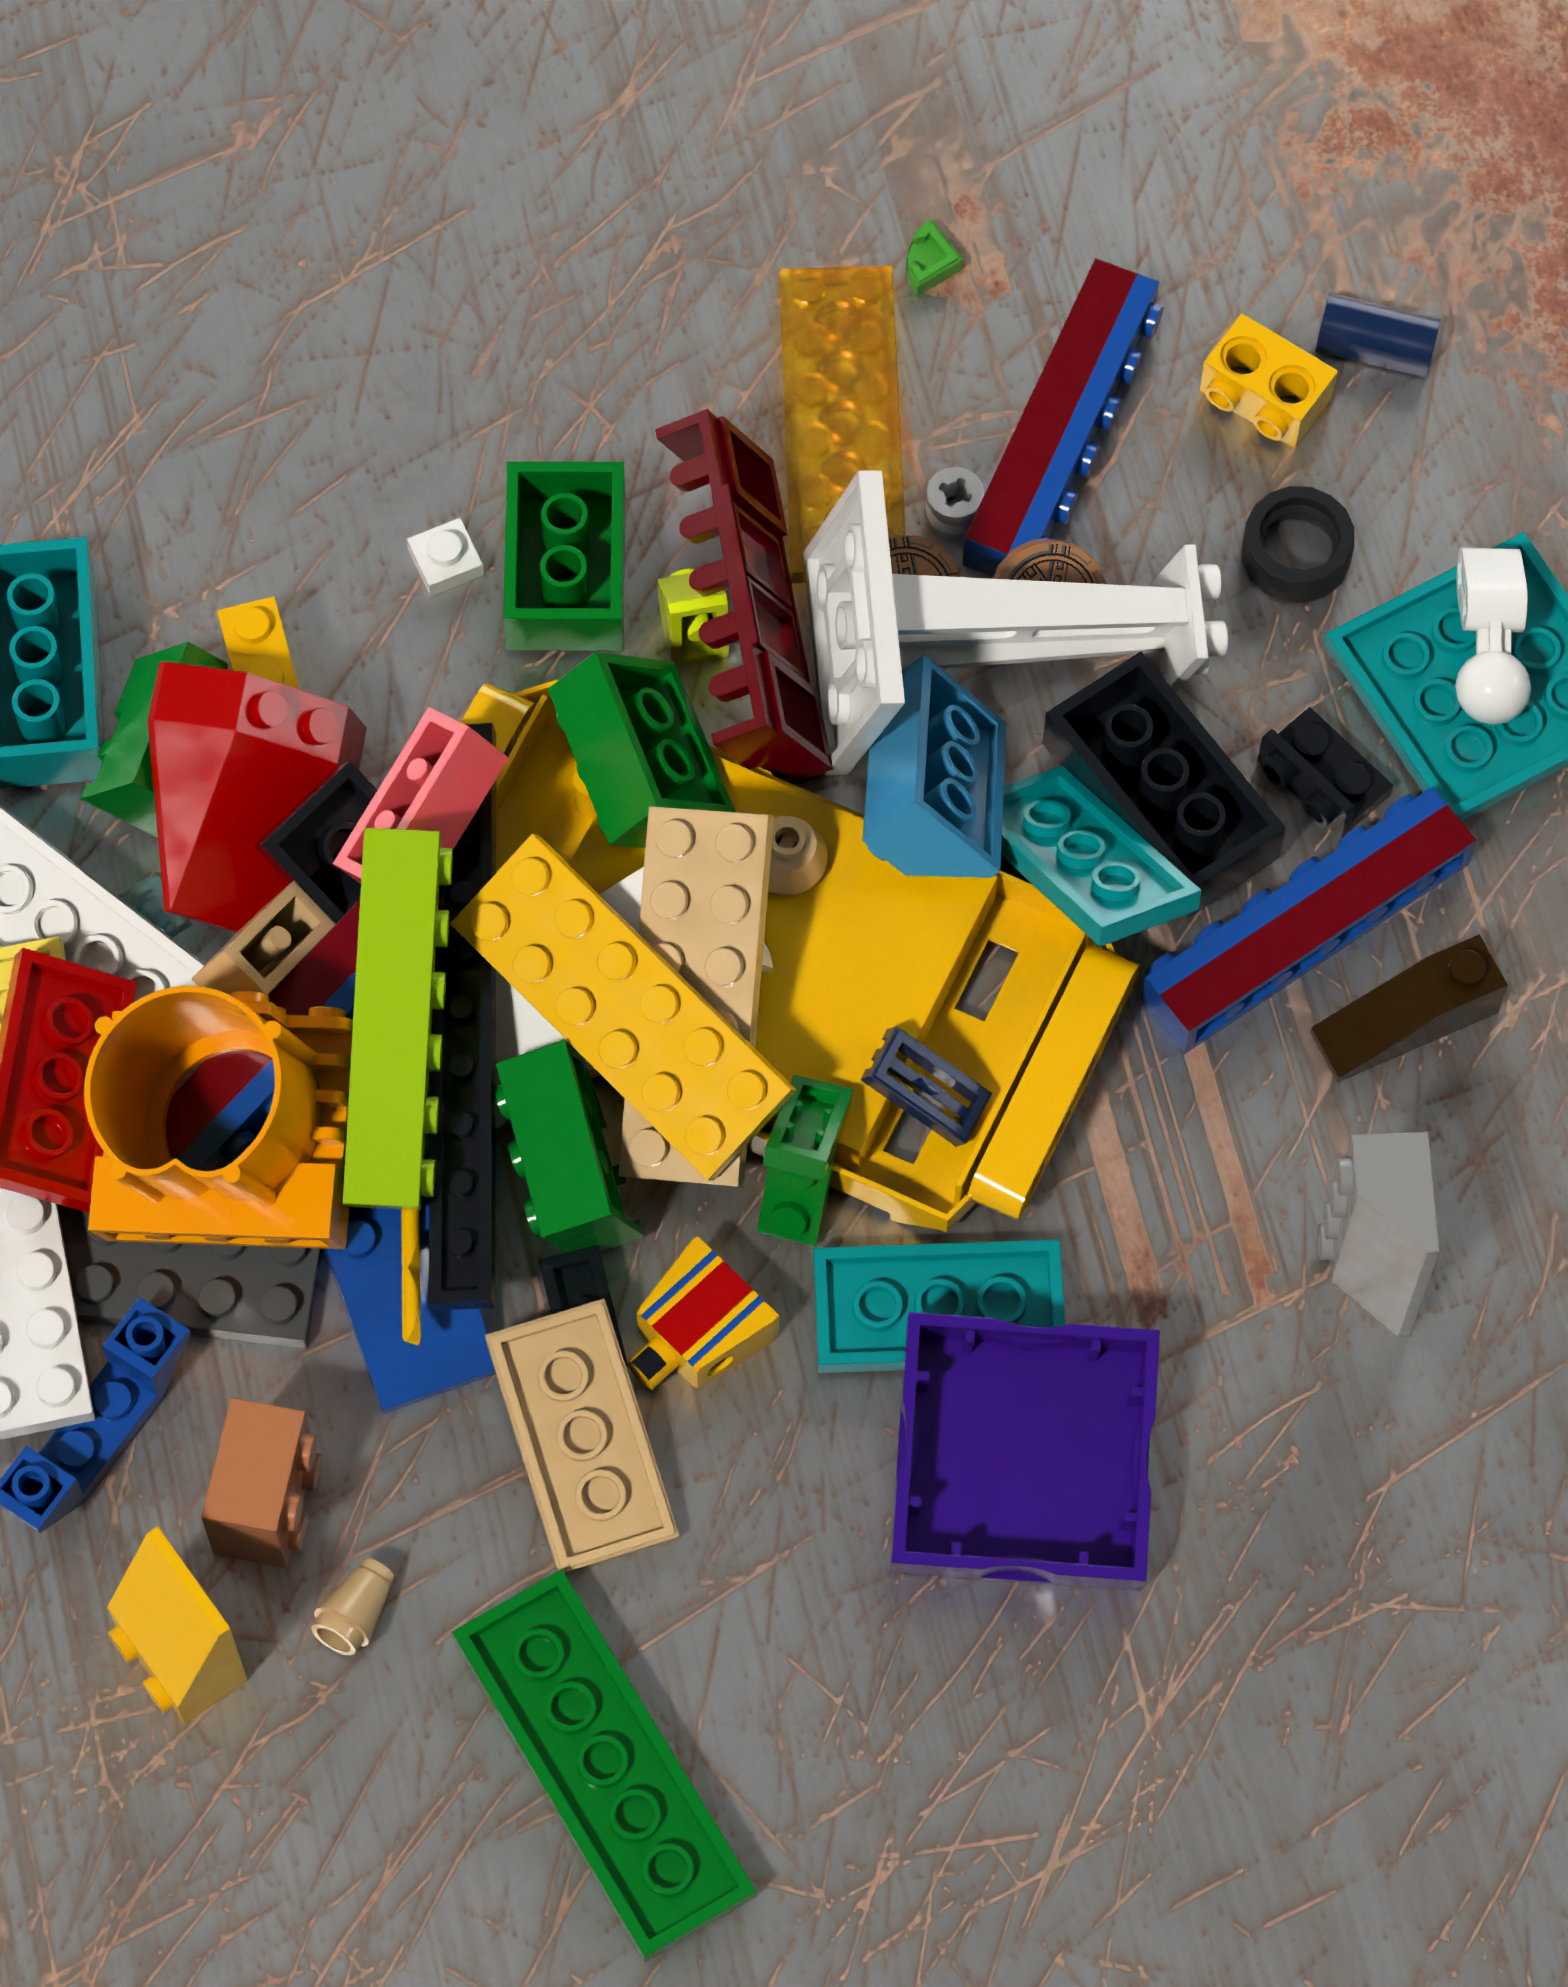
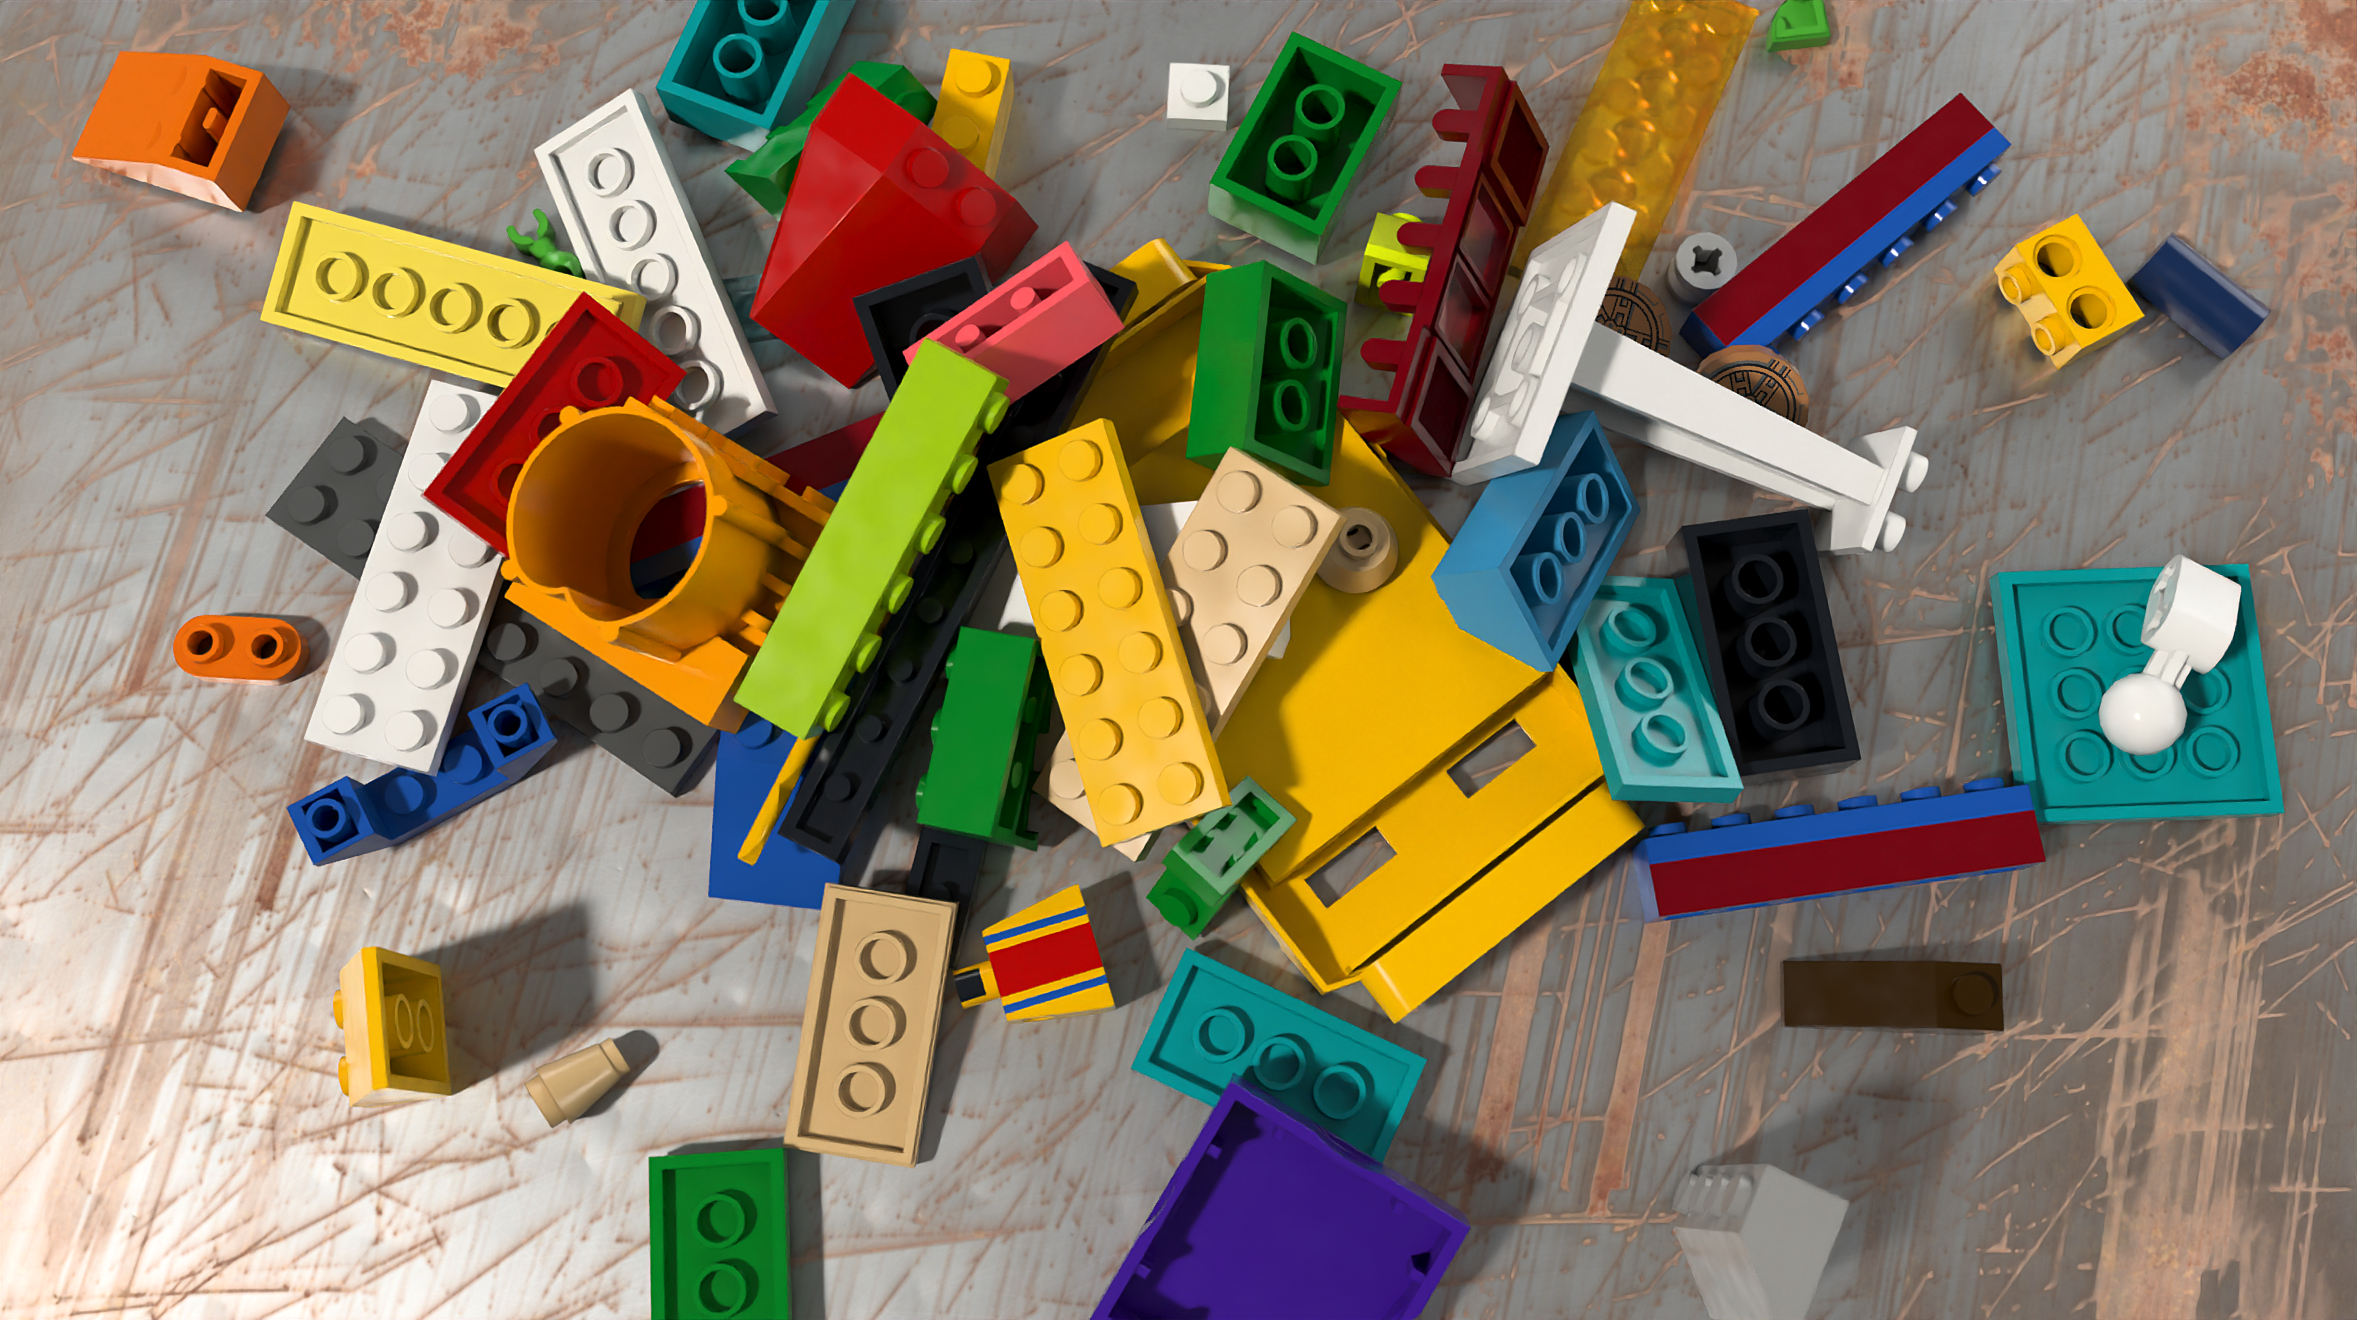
camera: 25 degrees right, 10 degrees up
tan brick [191,881,336,995] -> none
nougat brick [201,1397,322,1568] -> none
tile [860,1026,992,1147] -> none
black tyre [1242,486,1355,603] -> none
black bracket [1258,707,1394,839] -> none

